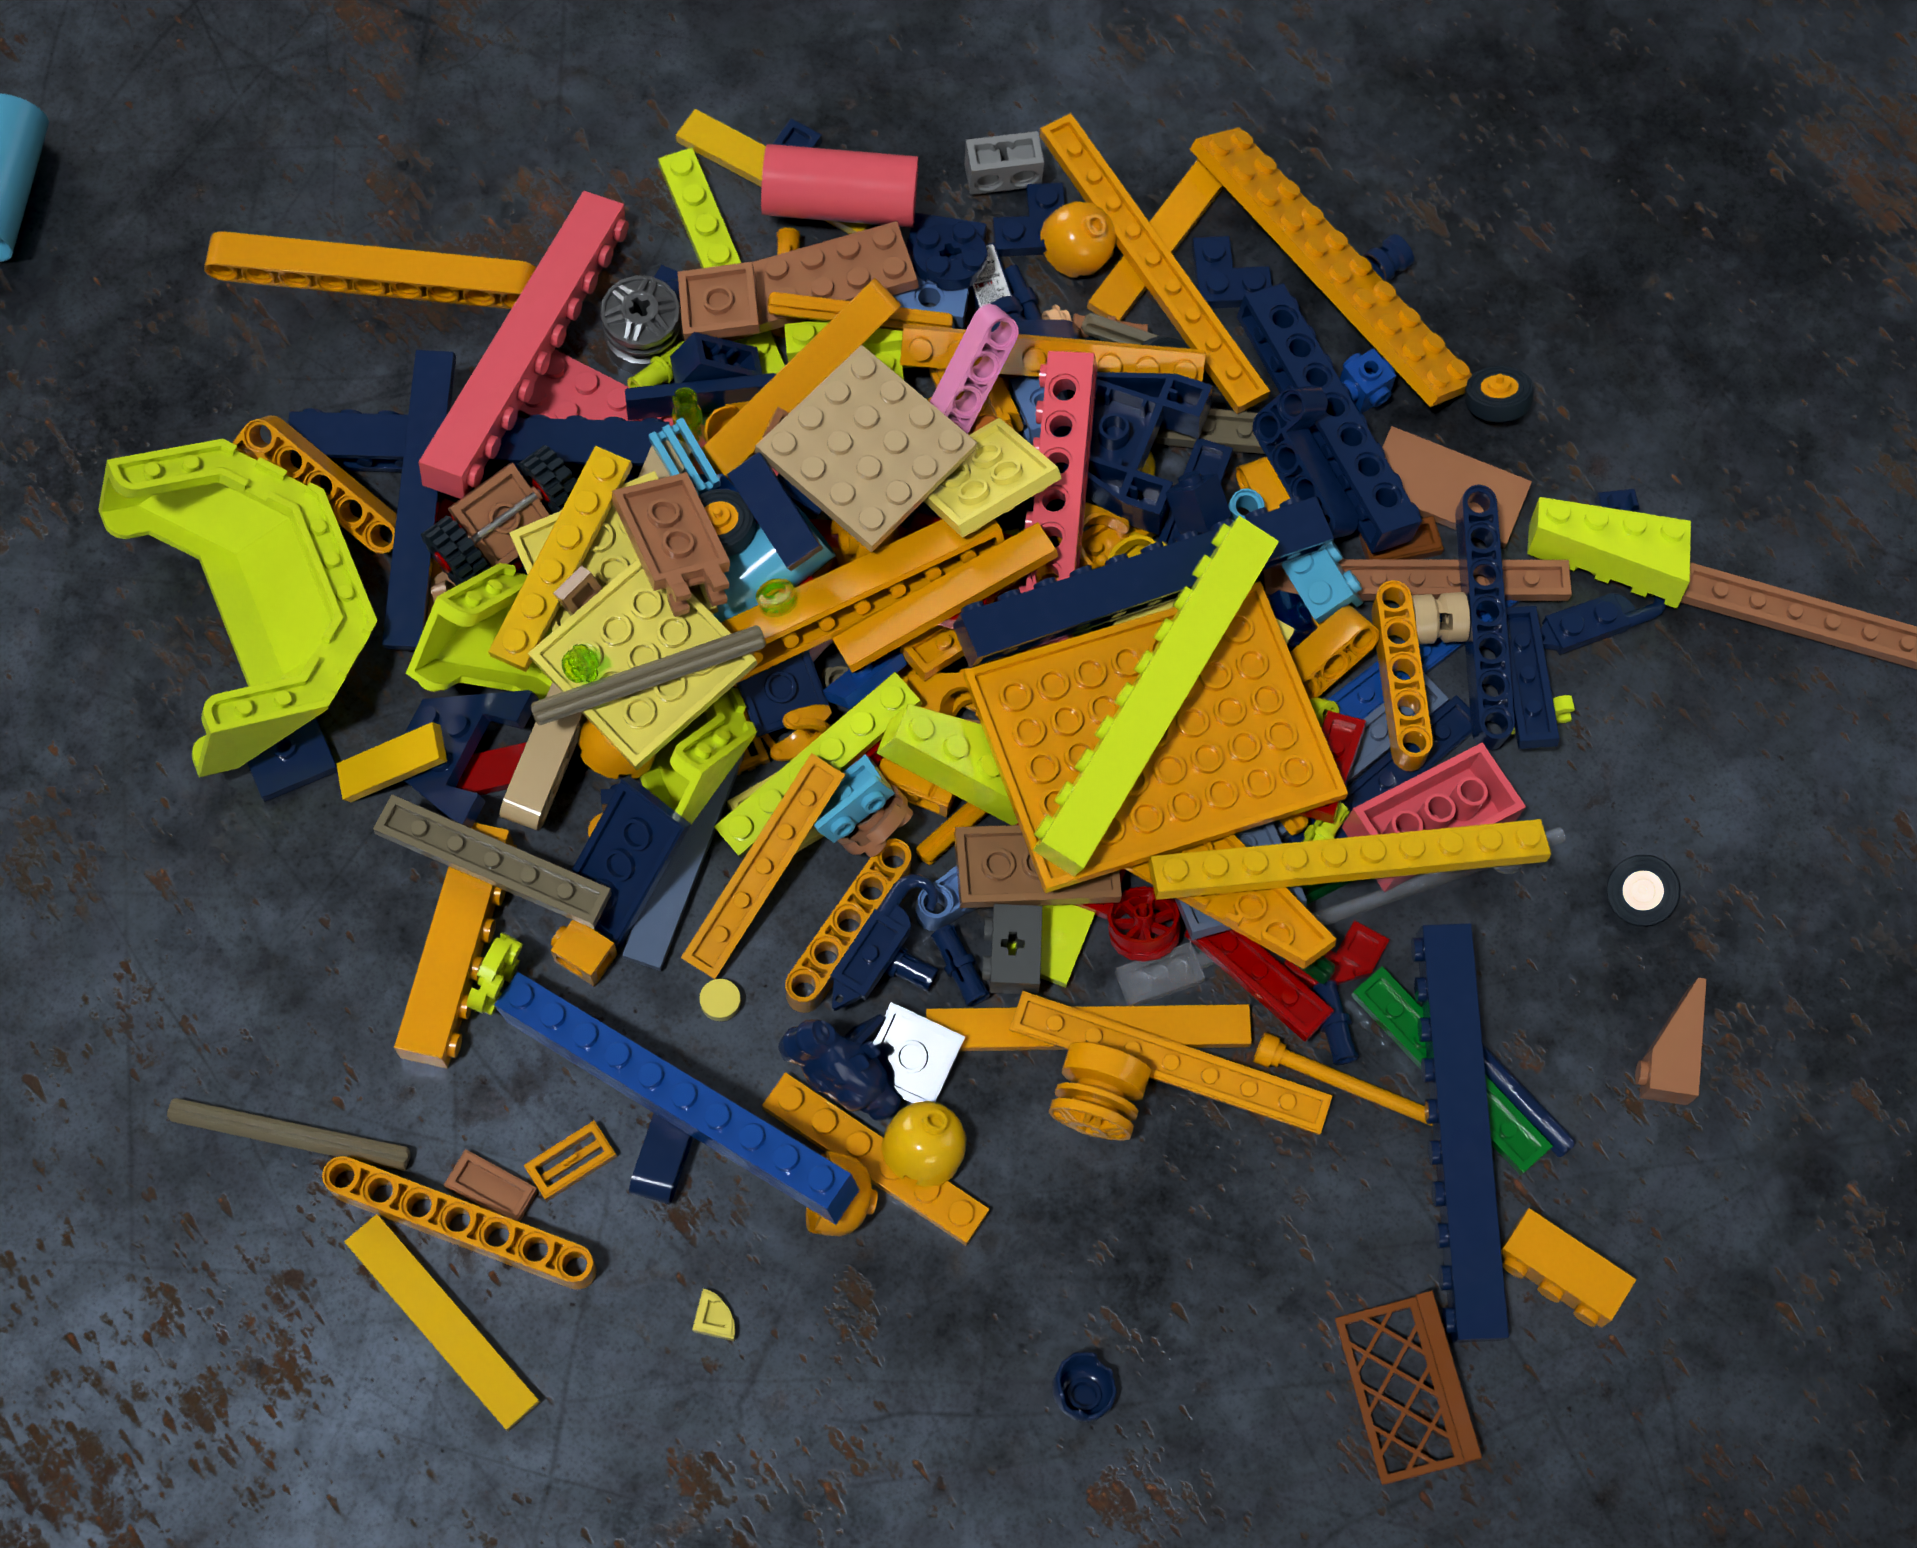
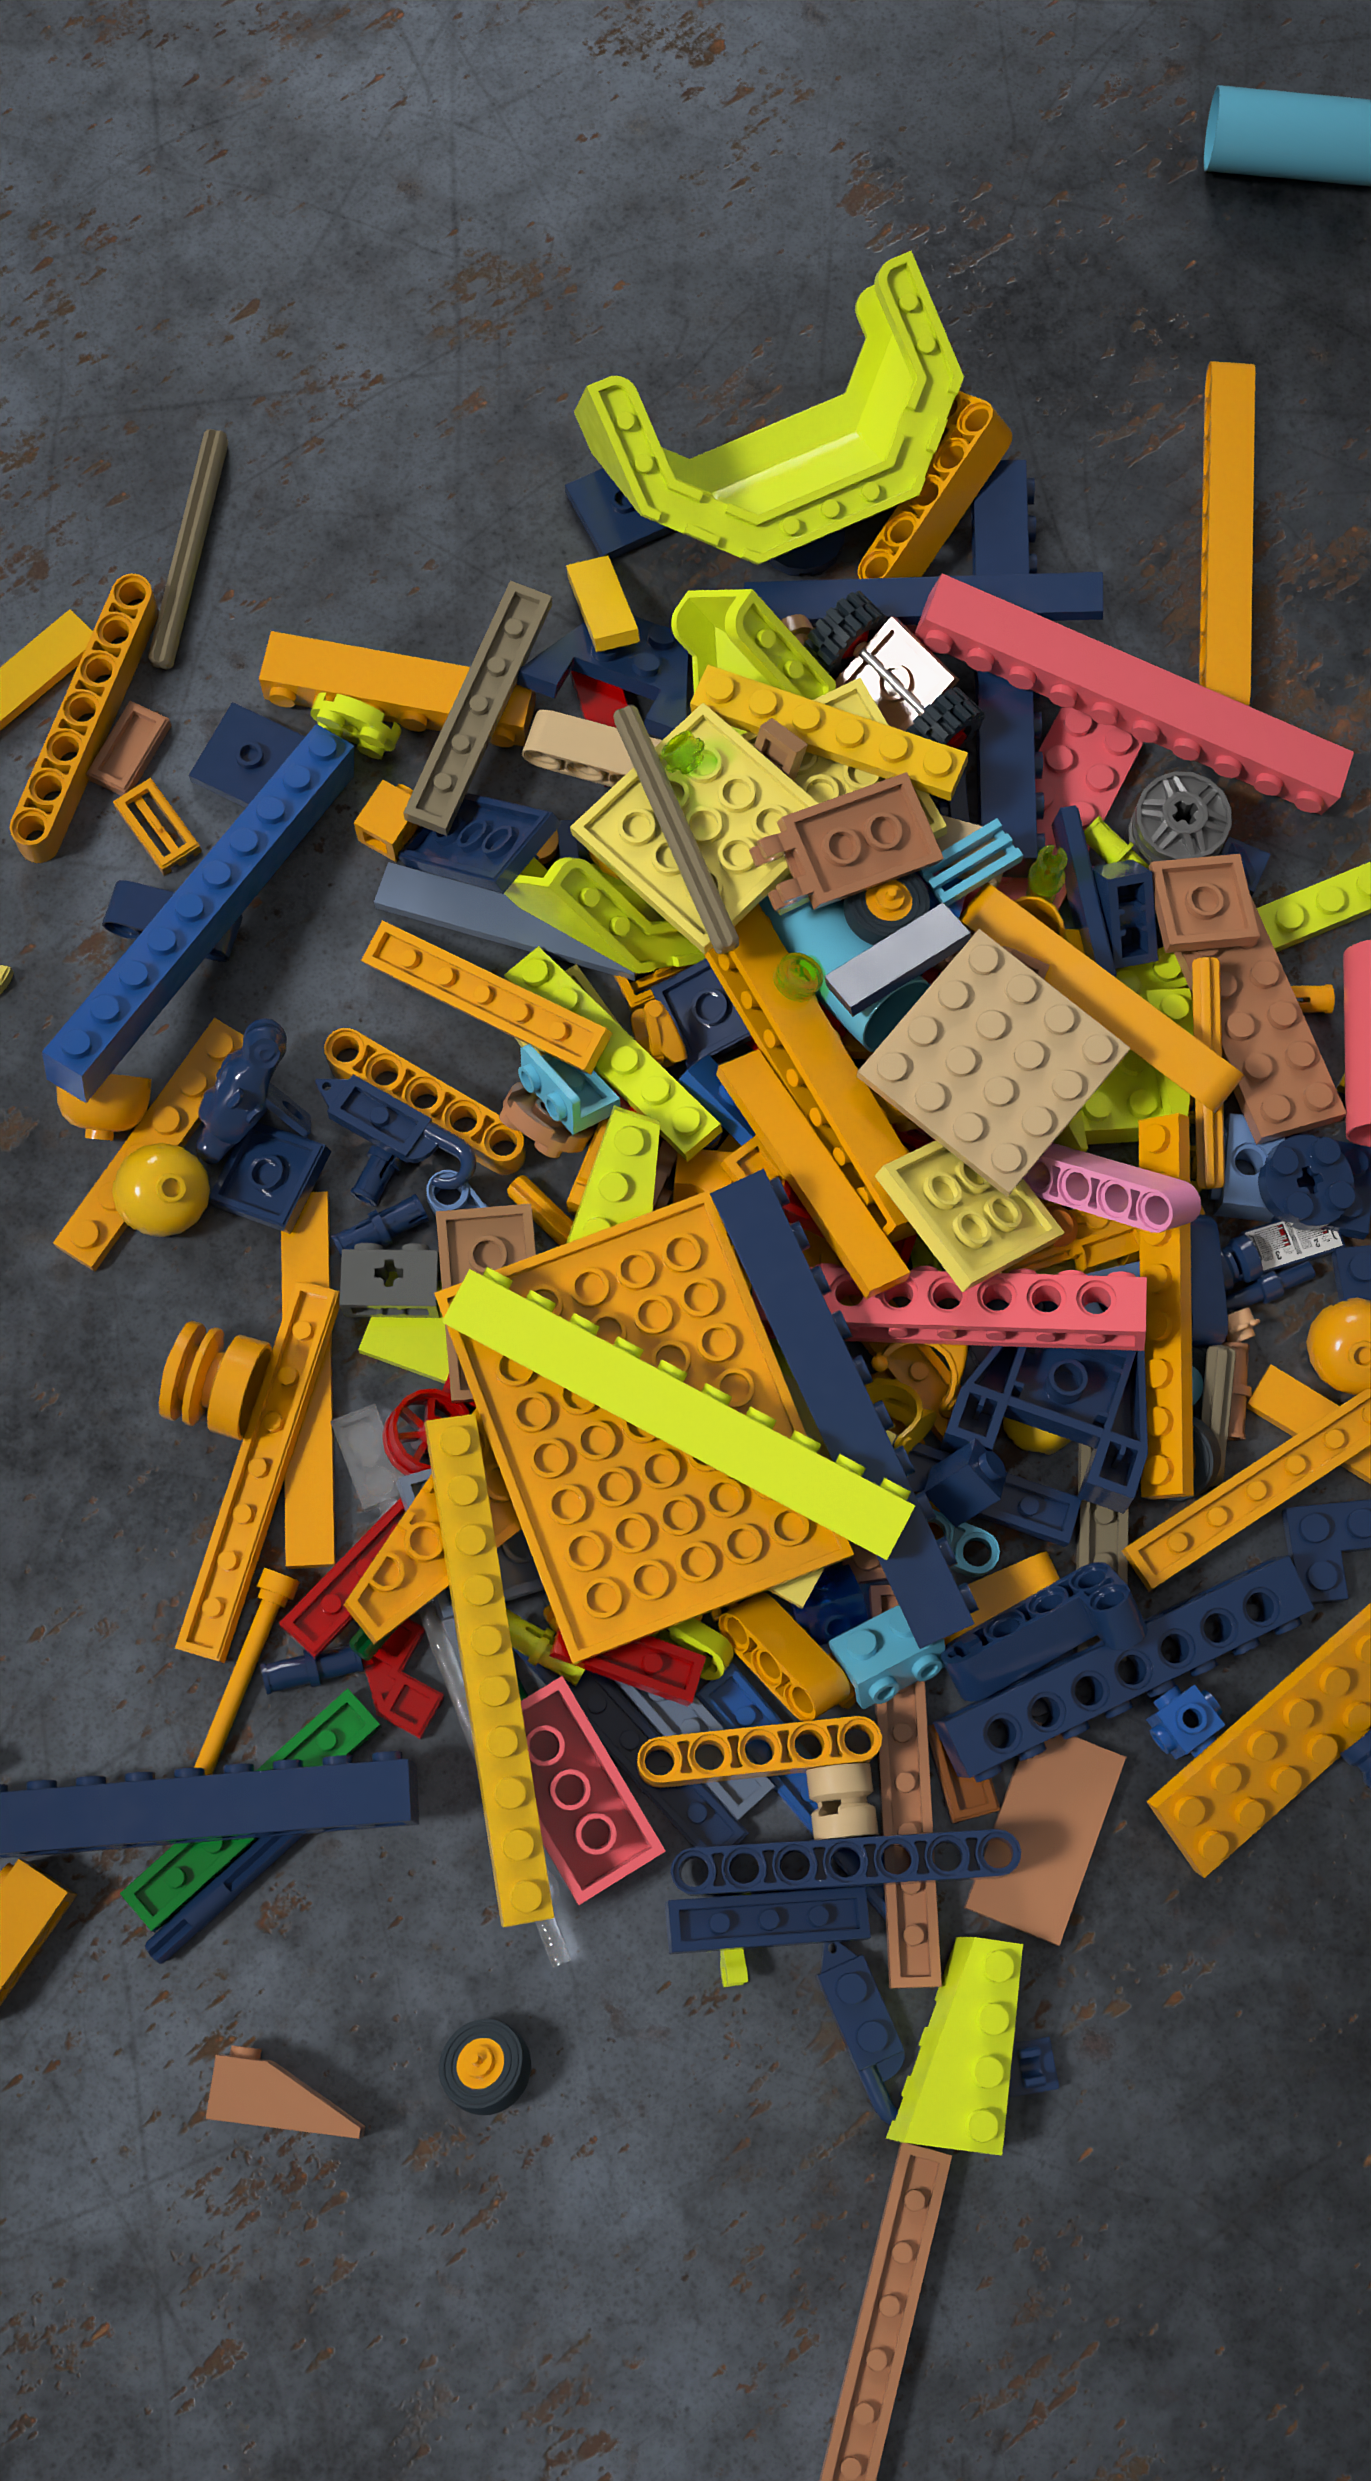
camera: 90 degrees right, 5 degrees up
light yellow tile [700,979,741,1021] -> none
black wheel [1465,366,1534,422] -> none
none -> dark blue plate [189,702,306,808]

